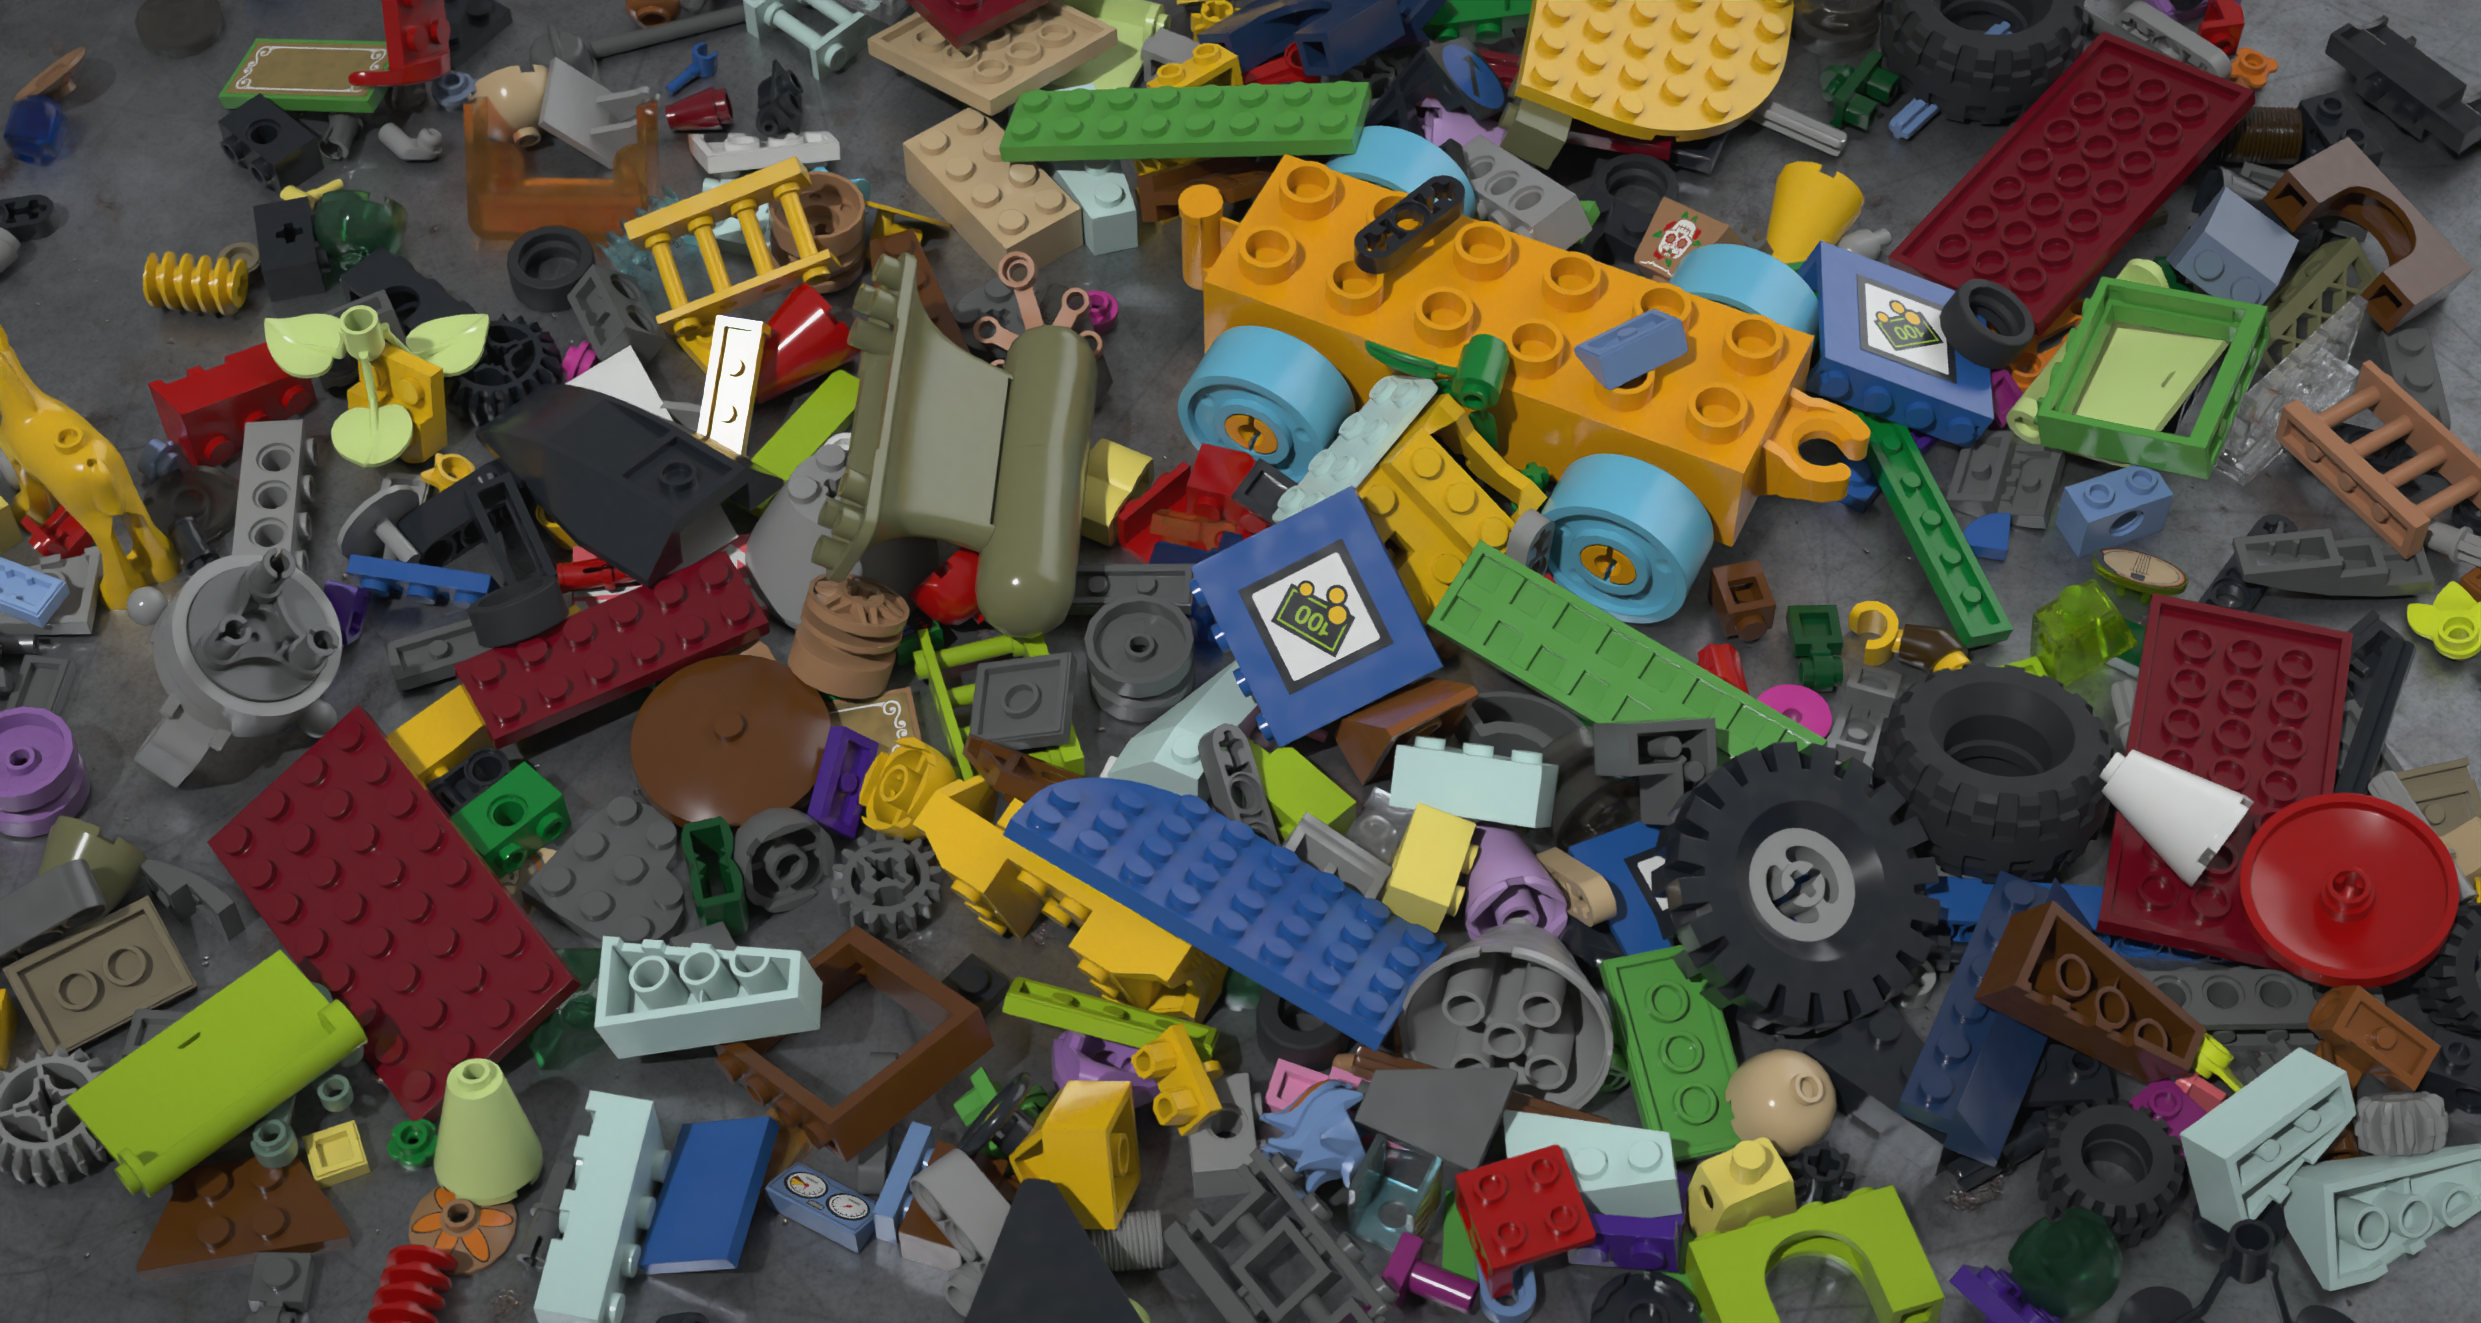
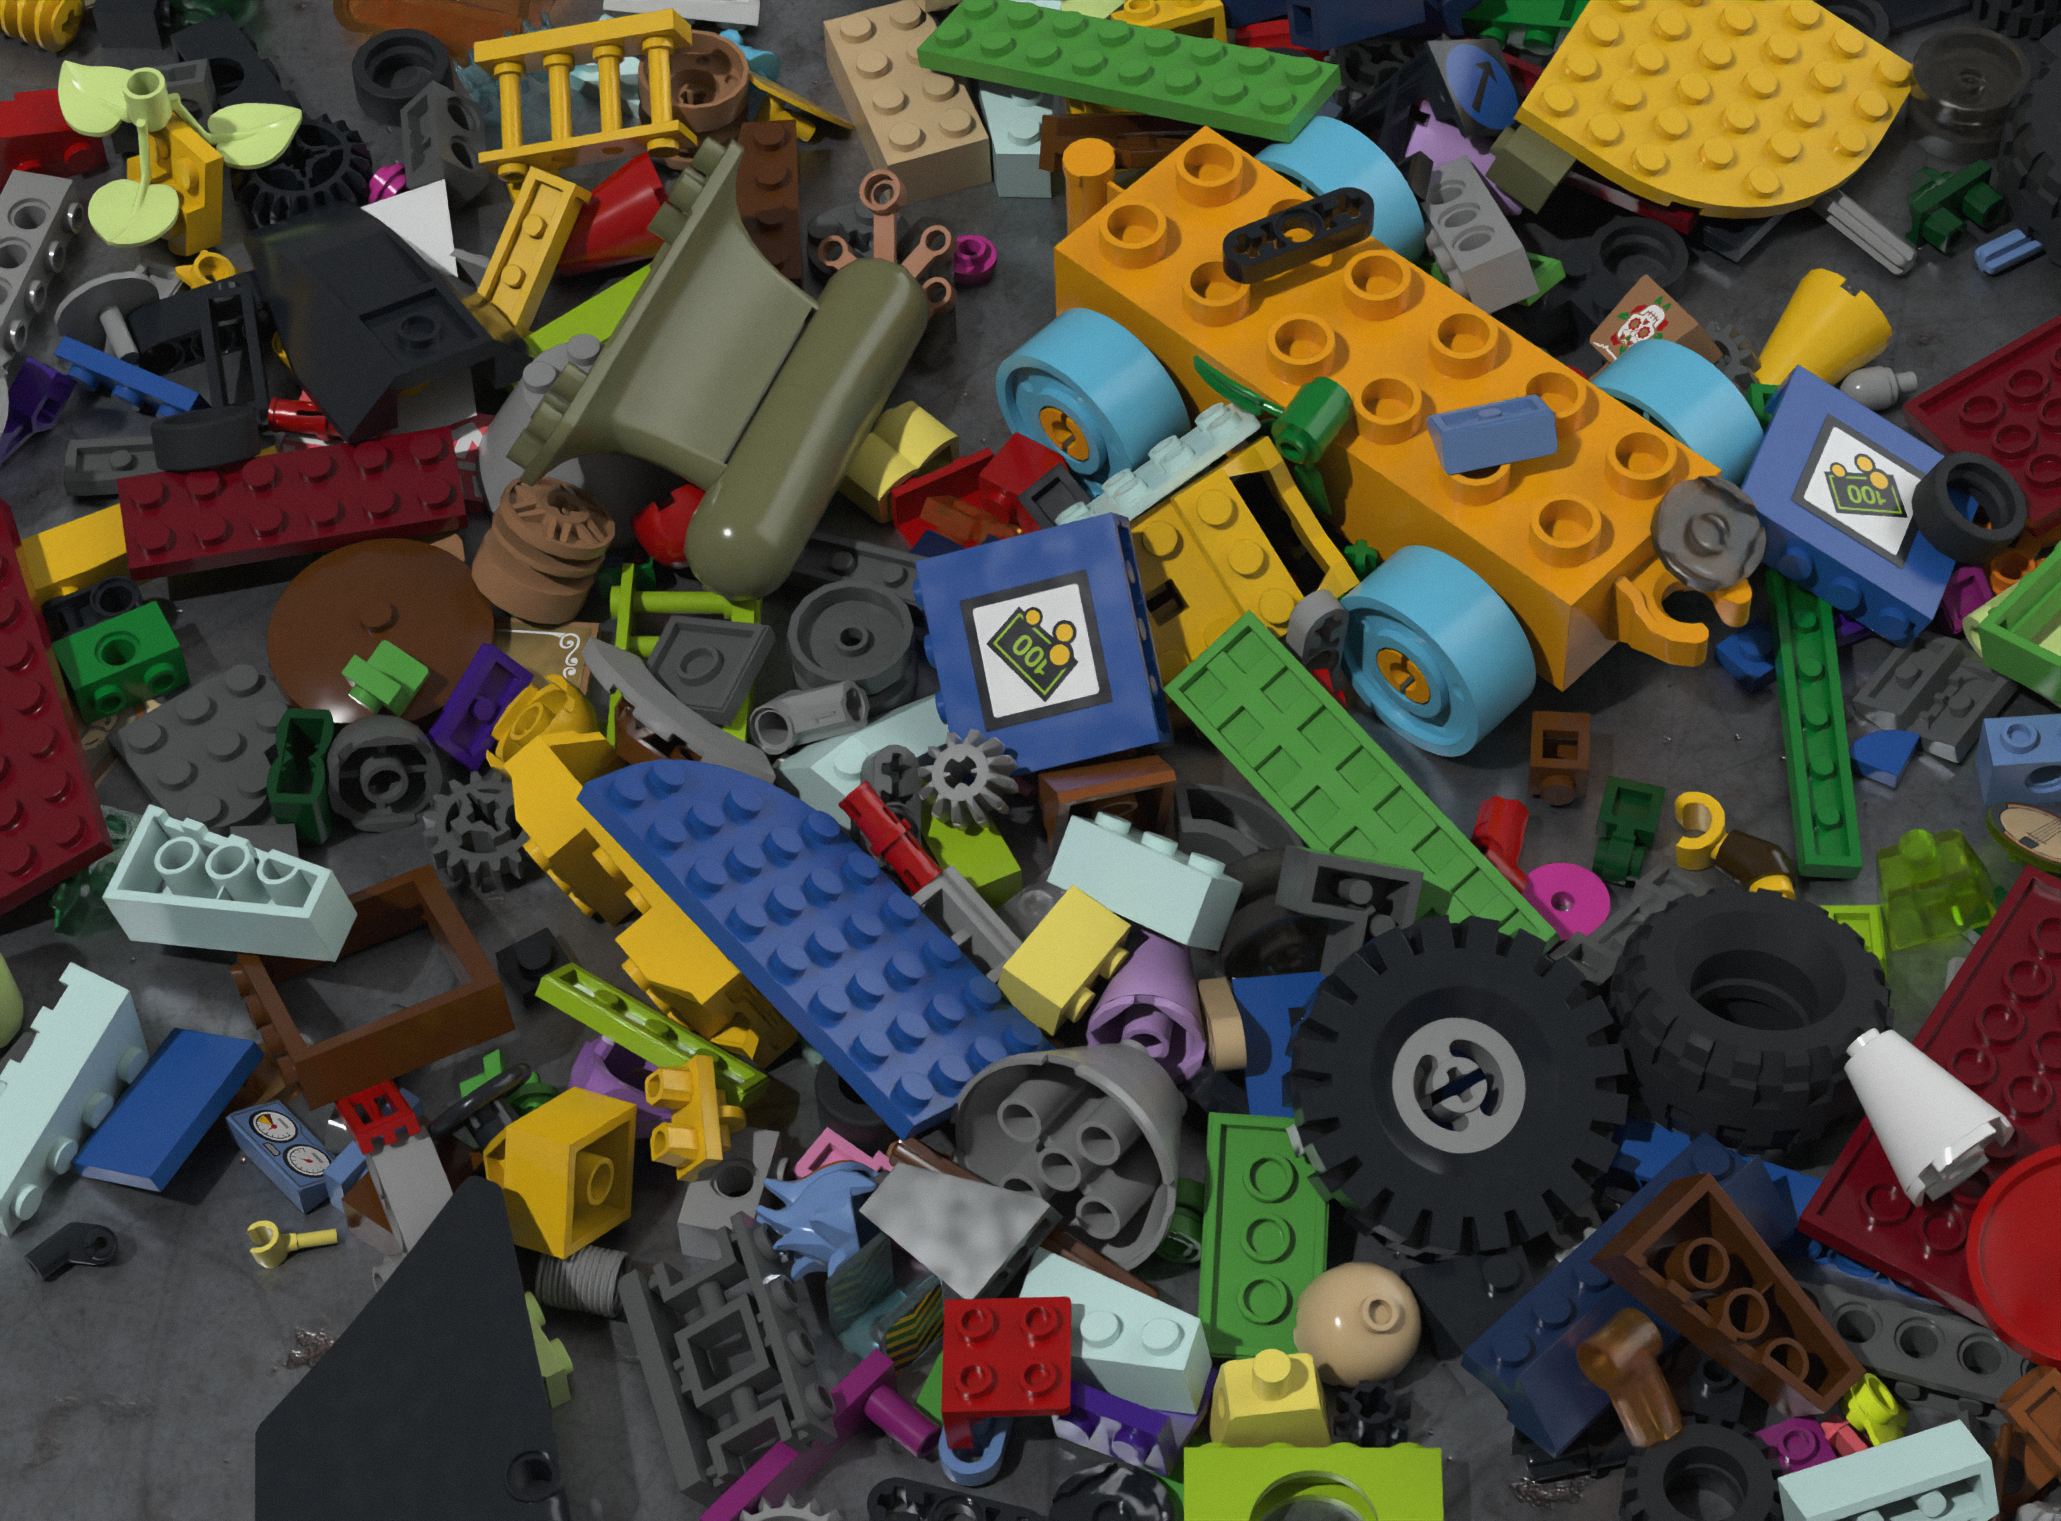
camera: 20 degrees right, 0 degrees up
none -> light yellow hand [247,1220,338,1268]
none -> red tile [334,1079,421,1155]
none -> bright green bracket [341,640,430,717]
none -> light grey tile [581,636,776,784]
none -> light grey piece [748,679,870,755]
none -> red pin [838,780,943,895]
none -> light grey gear [917,729,1019,831]
none -> clear orange piece [1576,1307,1683,1447]
none -> clear smoke tile [1650,476,1767,592]

